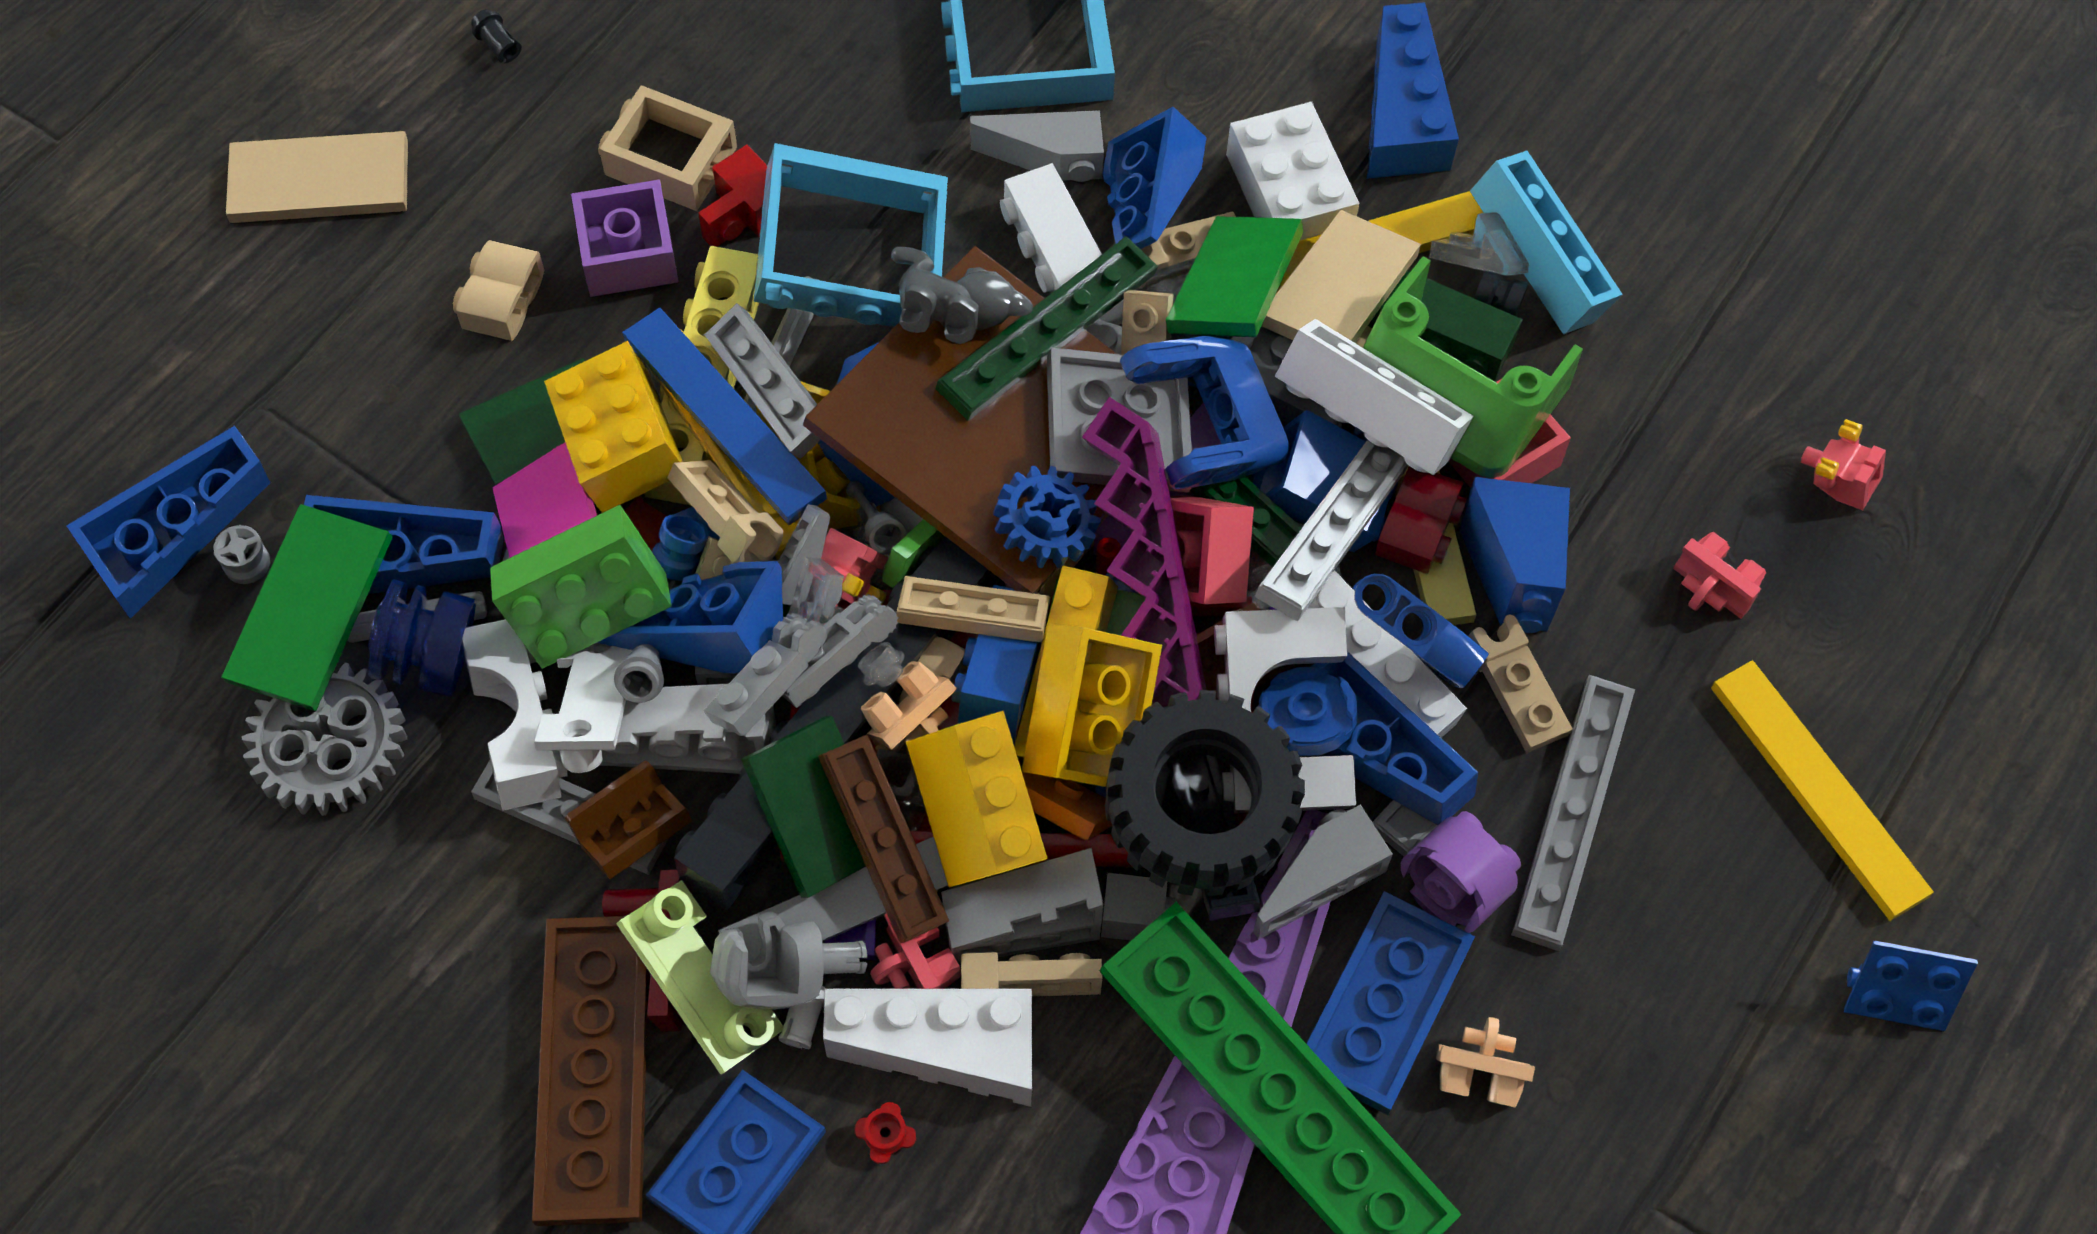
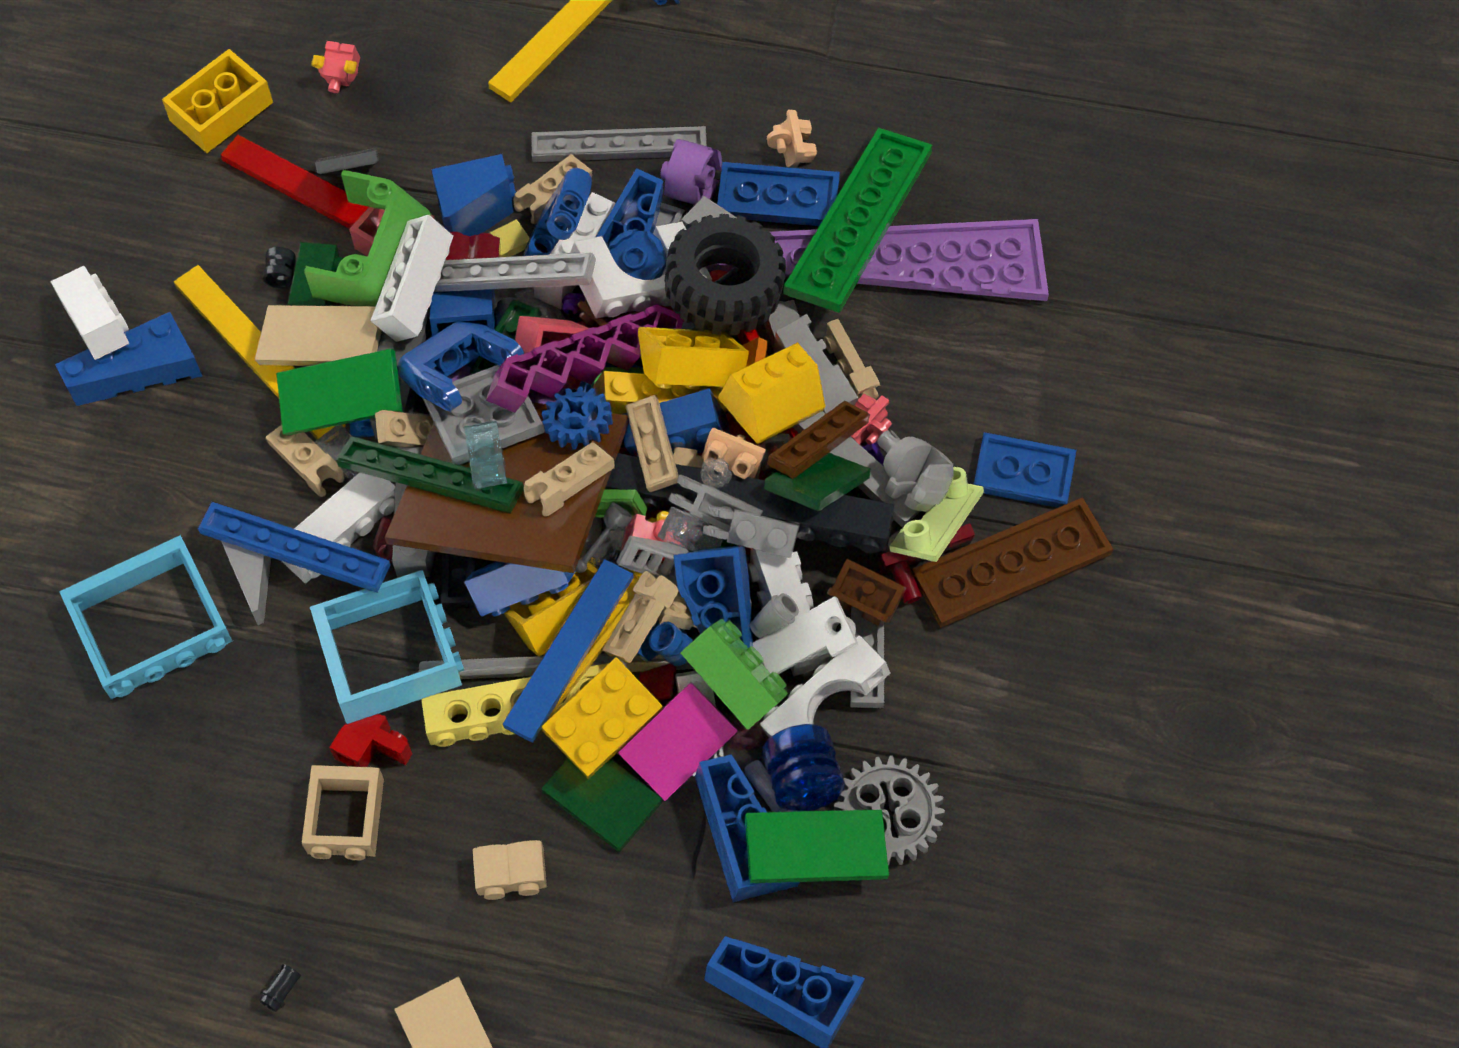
camera: 110 degrees left, 0 degrees up
light grey wheel [213,525,270,584] -> none
medium lavender brick [571,179,679,297] -> none
light grey plate [704,303,821,459] -> none
white wedge [823,989,1032,1107] -> none
red plate [855,1102,916,1164] -> none
dark grey animal [891,247,1033,344] -> none
blue wedge [1103,107,1207,249] -> none
white brick [1226,102,1360,240] -> none
clear slope [1429,212,1529,276] -> none
medium azure brick [1470,151,1623,335] -> none
coral hips [1673,532,1766,619] -> none
none -> white brick [51,266,129,360]
none -> yellow brick [162,49,273,153]
none -> blue tile [198,502,391,593]
none -> red tile [221,135,369,229]
none -> dark grey tile [315,148,379,174]
none -> clear light blue slope [464,421,507,489]
none -> tan plate [524,442,615,516]

